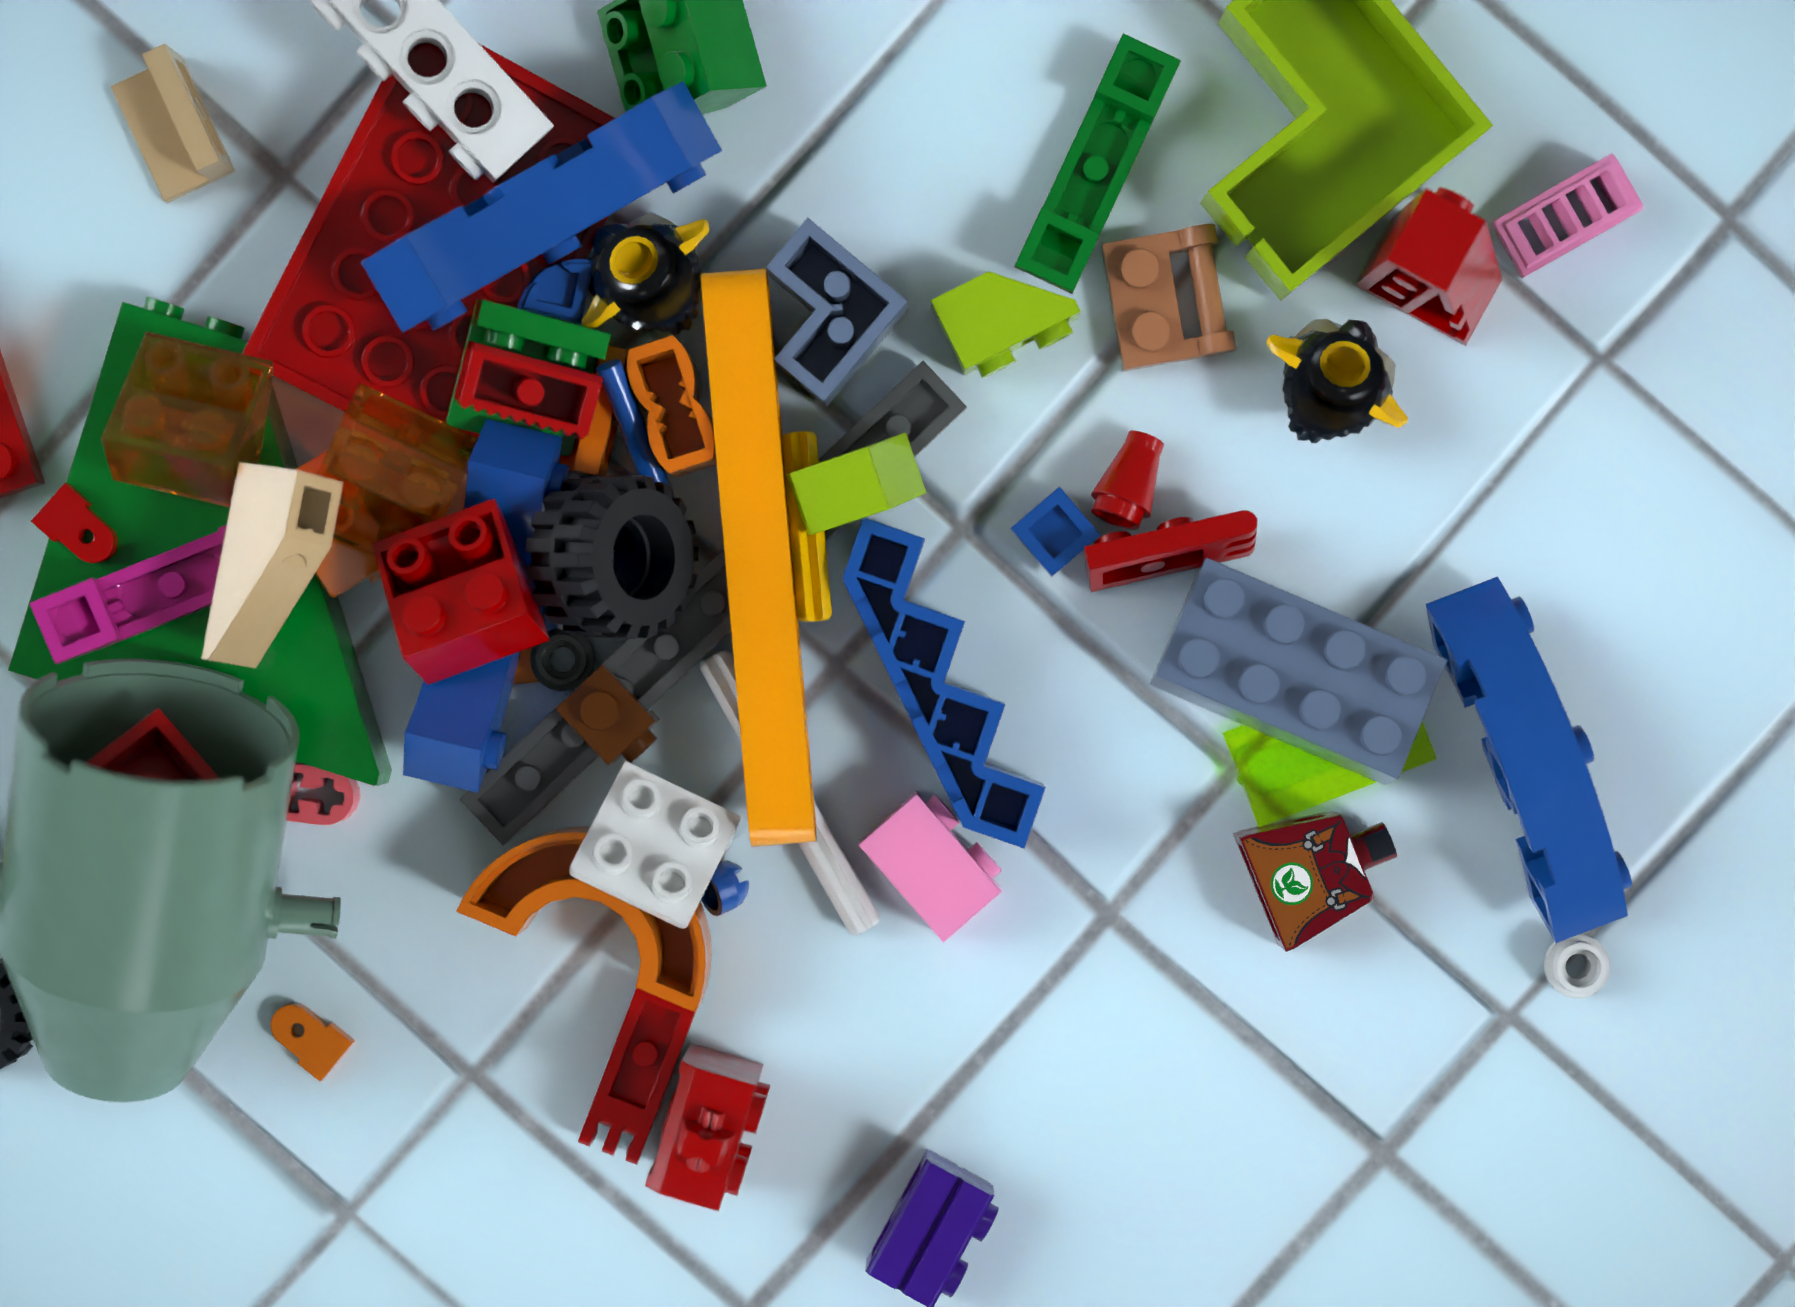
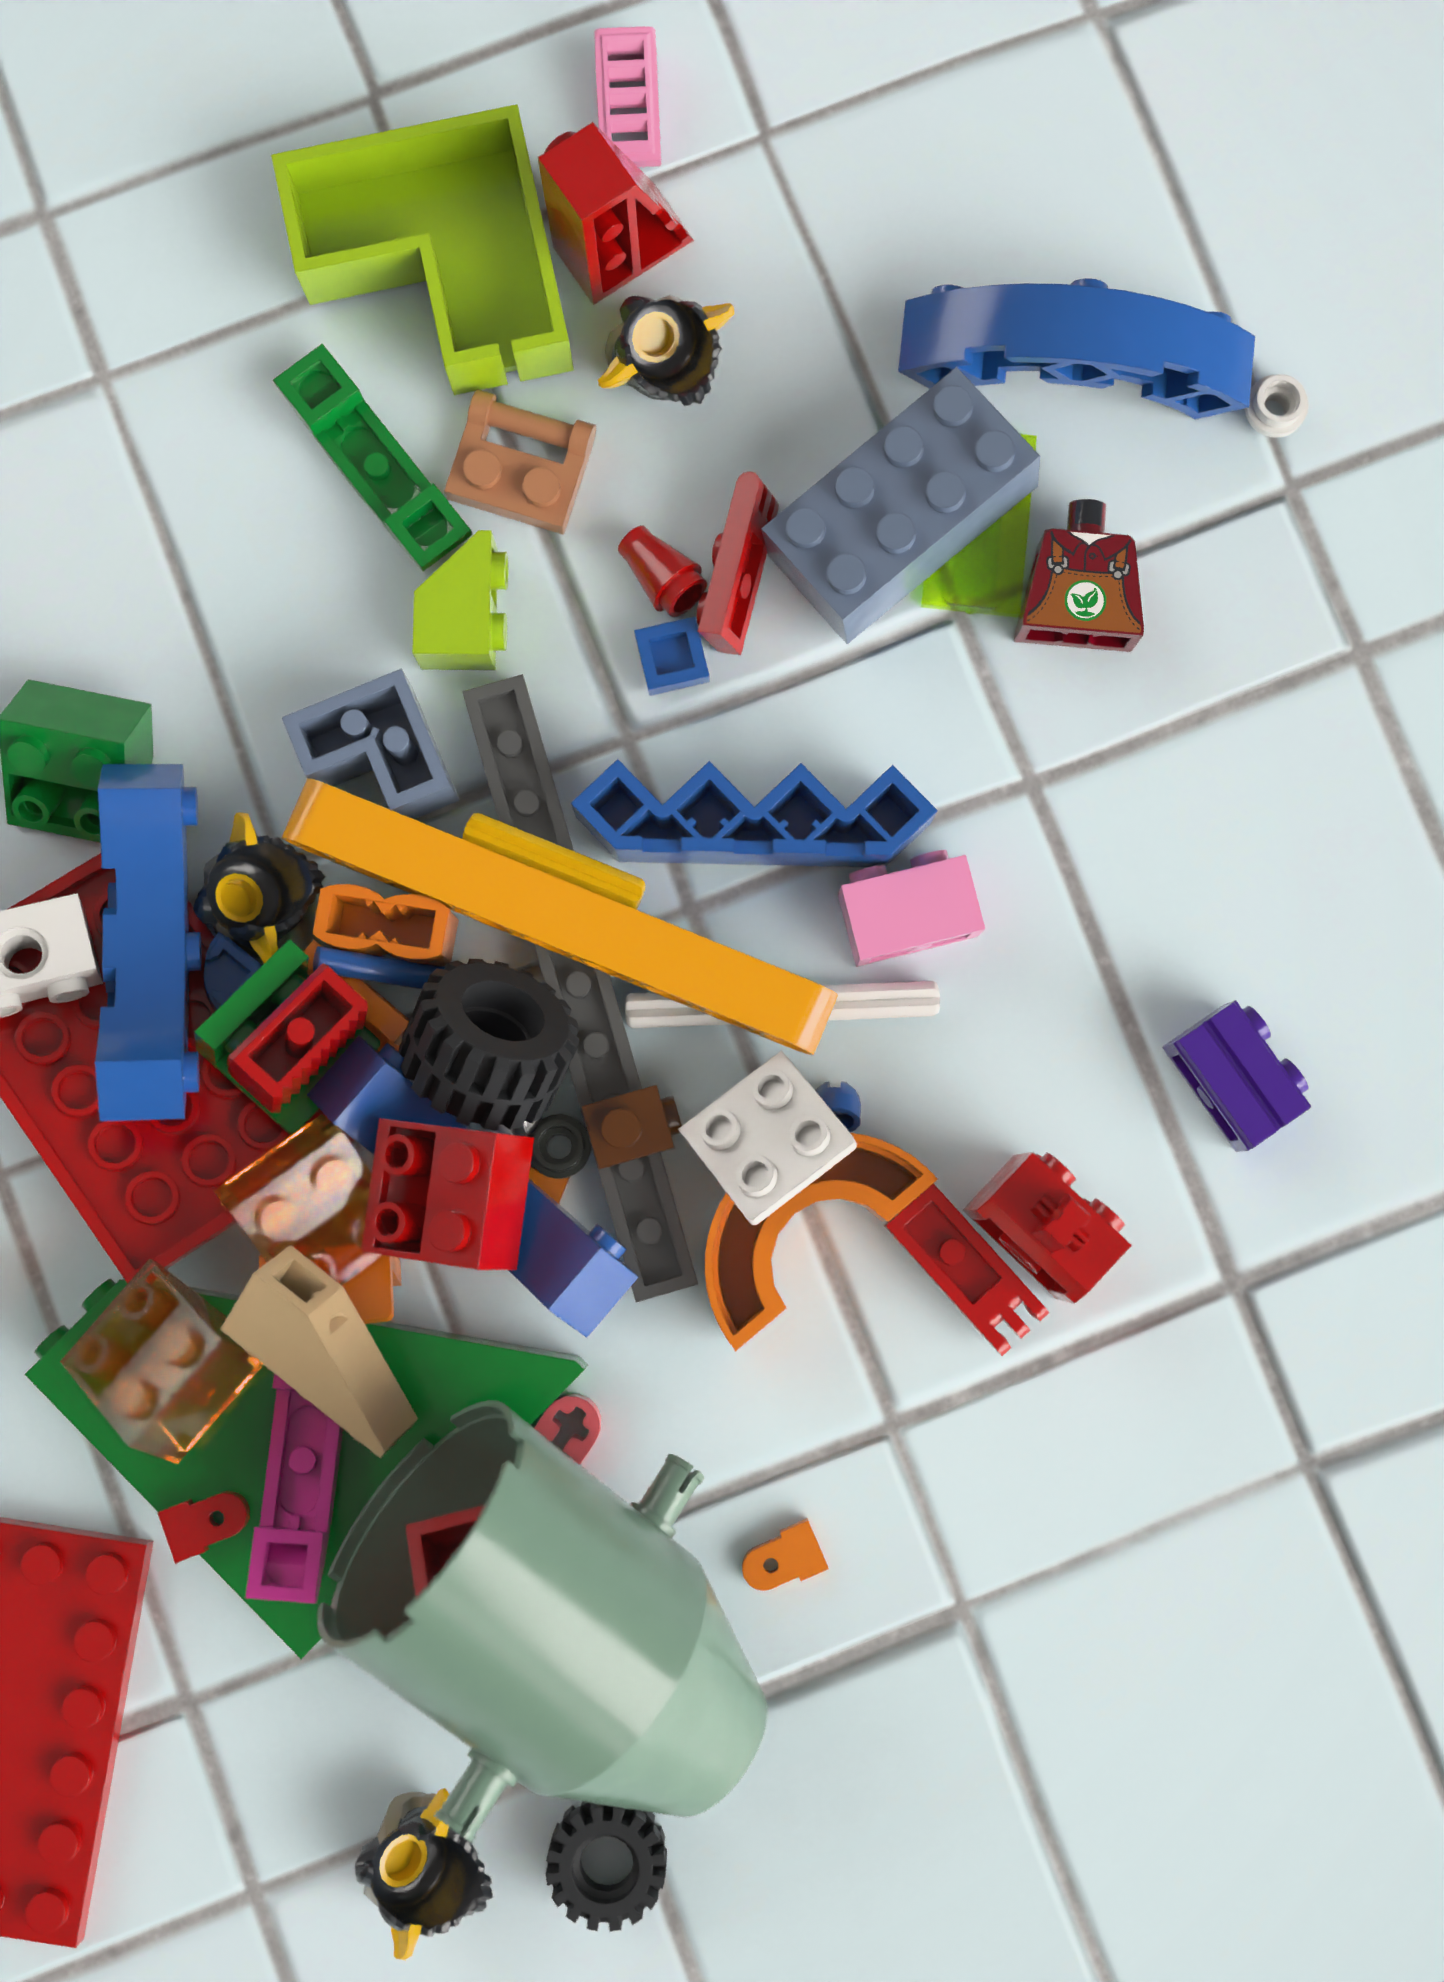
camera: 65 degrees left, 5 degrees down
lime slope [786,432,927,536] -> none

